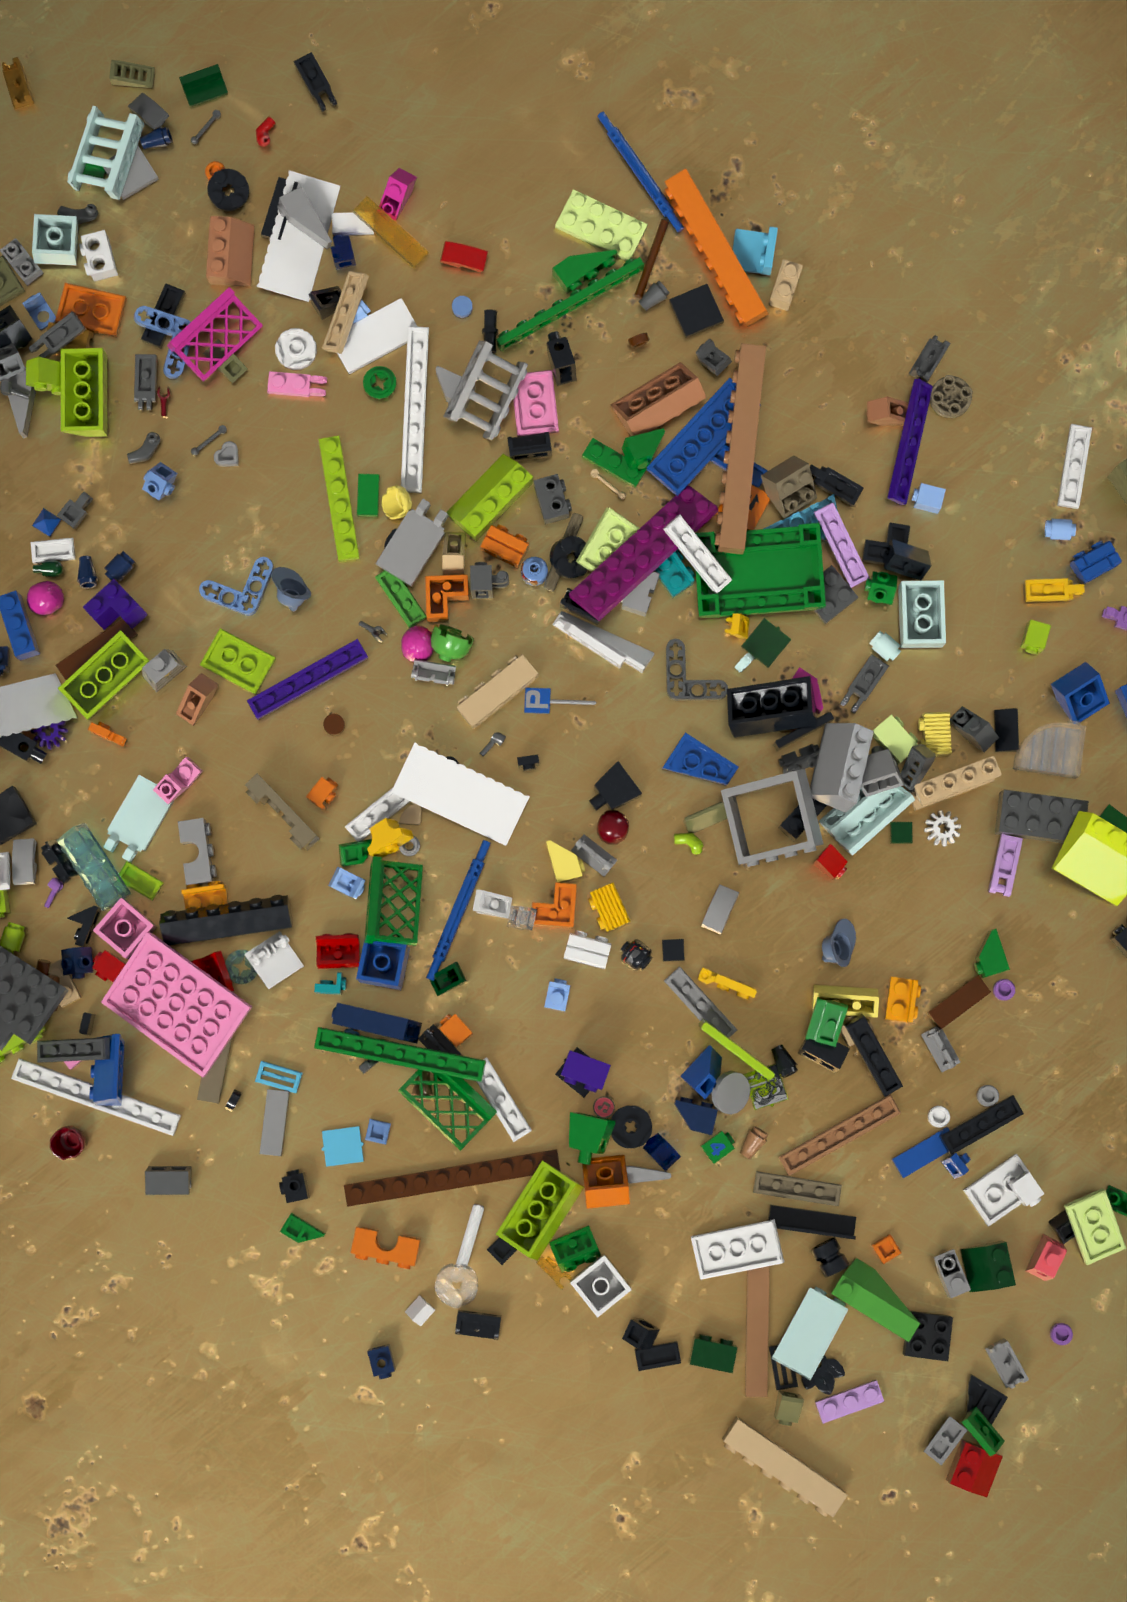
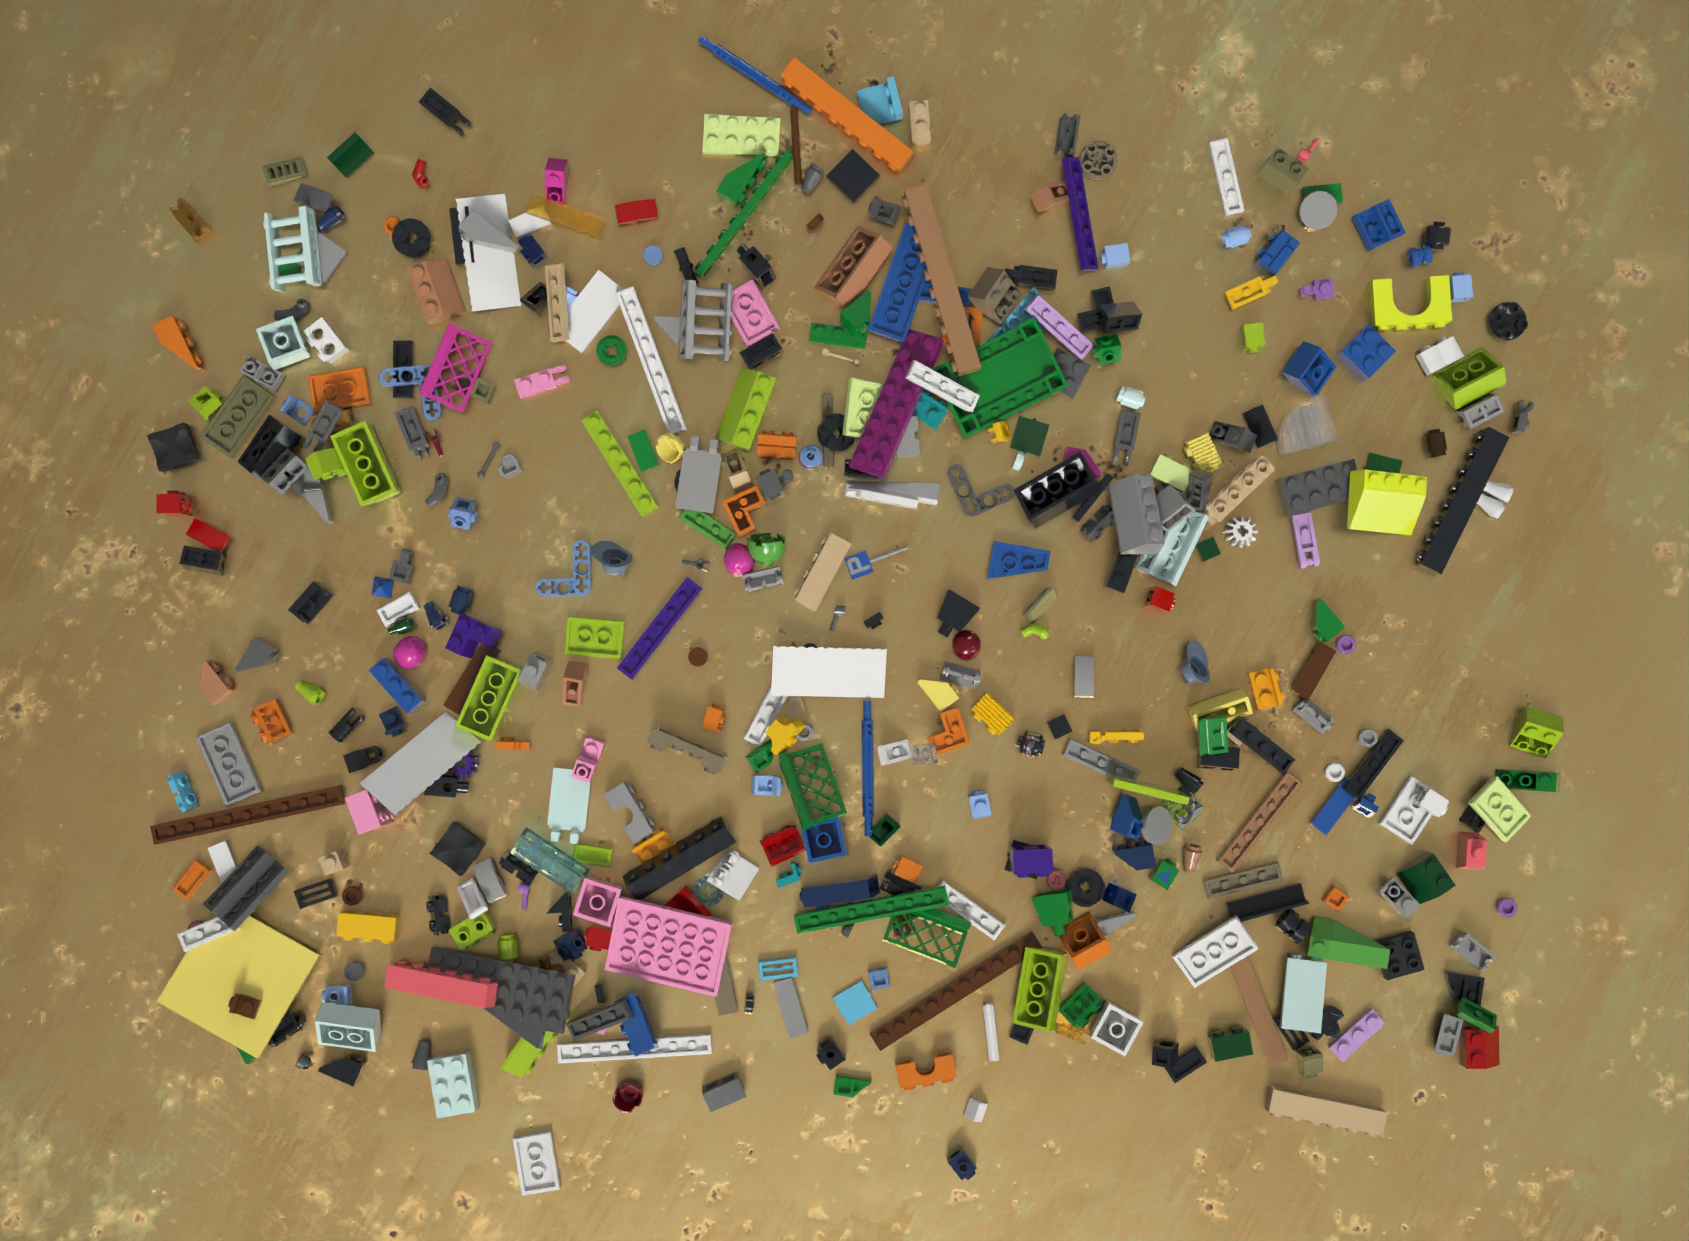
camera: 20 degrees left, 5 degrees up
dark grey hinge [191,110,221,145] -> none
white tile [275,328,317,370] -> none
clear plate [434,1263,478,1309] -> none
black hinge [455,1310,502,1340] -> none
dark grey brick [533,474,572,525] -> none
white brick [564,930,611,969] -> none
light grey window [721,769,823,867] -> none
light aqua brick [898,580,946,648] -> none

